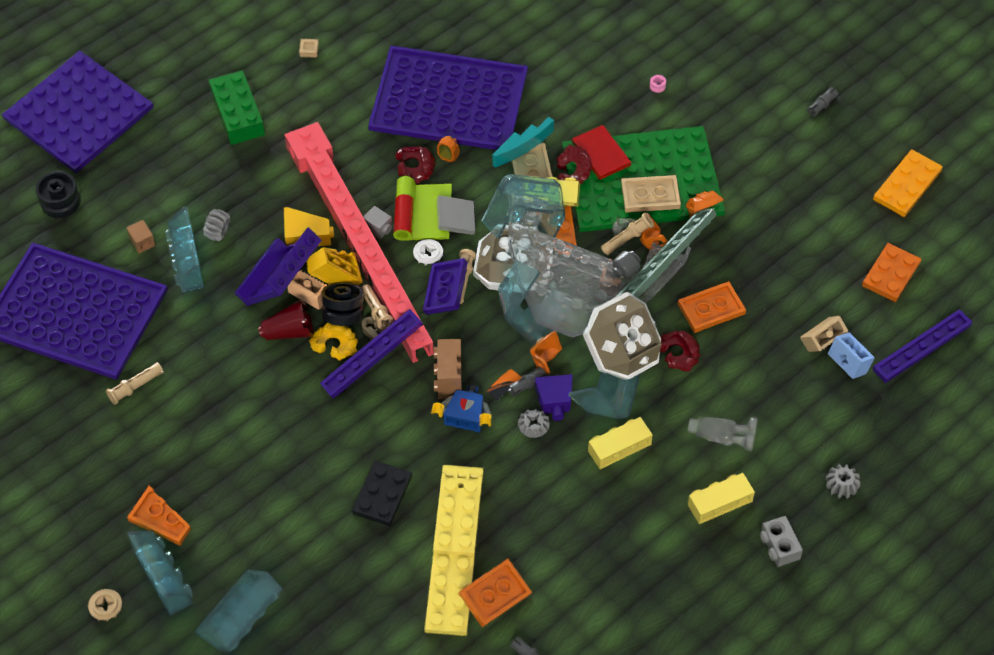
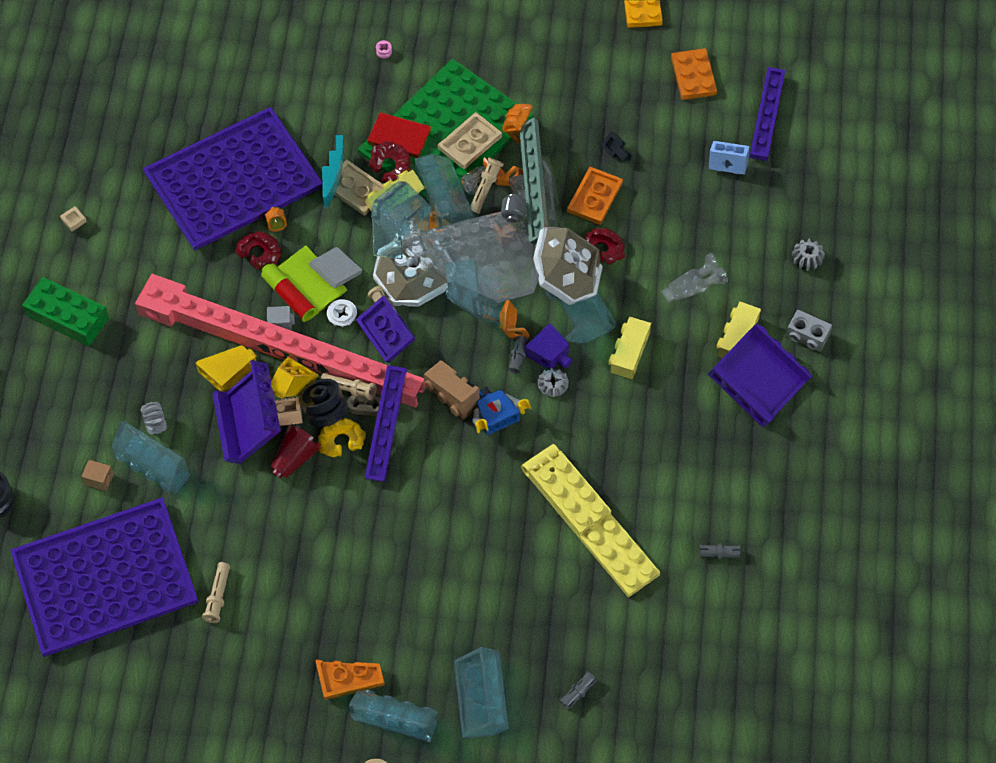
camera: 40 degrees left, 5 degrees up
black plate [352,460,412,526] -> none
orange plate [458,559,532,628] -> none
sticker [487,369,521,400] -> none
tan brick [801,316,848,352] -> none
none -> clear light blue slope [415,154,474,229]
none -> black plate [601,131,633,161]
none -> dark purple panel [707,323,812,427]

